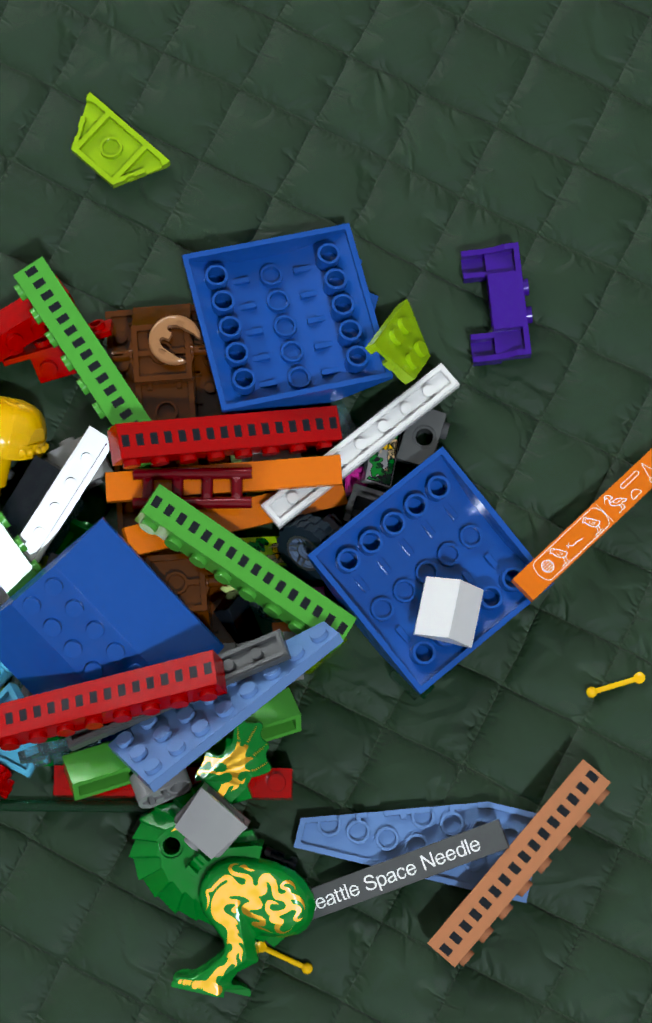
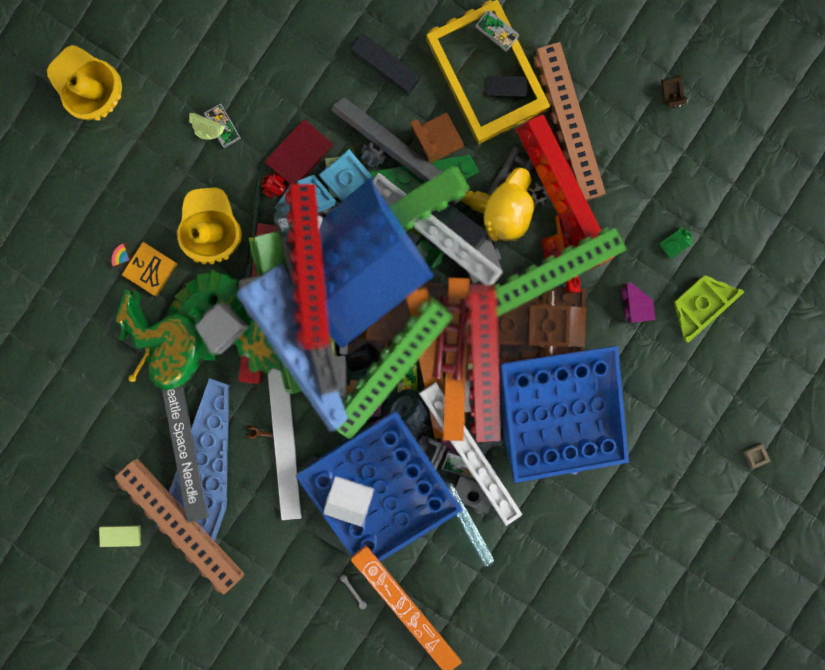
camera: 90 degrees right, 10 degrees up
medium nougat head [148,315,201,365] -> none
black piece [262,846,298,870] -> none
lime wing [365,299,431,385] -> none
dark purple bracket [460,242,533,366] -> none
yellow hinge [586,672,645,698] -> none
none -> yellowish green tile [99,525,141,547]
none -> tile [111,242,132,268]
none -> light orange tile [122,242,178,296]
none -> yellow piece [177,188,242,264]
none -> reddish brown hand [245,425,274,439]
none -> white tile [268,369,302,520]
none -> light grey hinge [340,574,367,609]
none -> clear light blue axle [446,483,493,567]
none -> magenta slope [621,283,655,323]
none -> green bracket [659,227,693,259]
none -> dark tan tile [743,443,771,469]

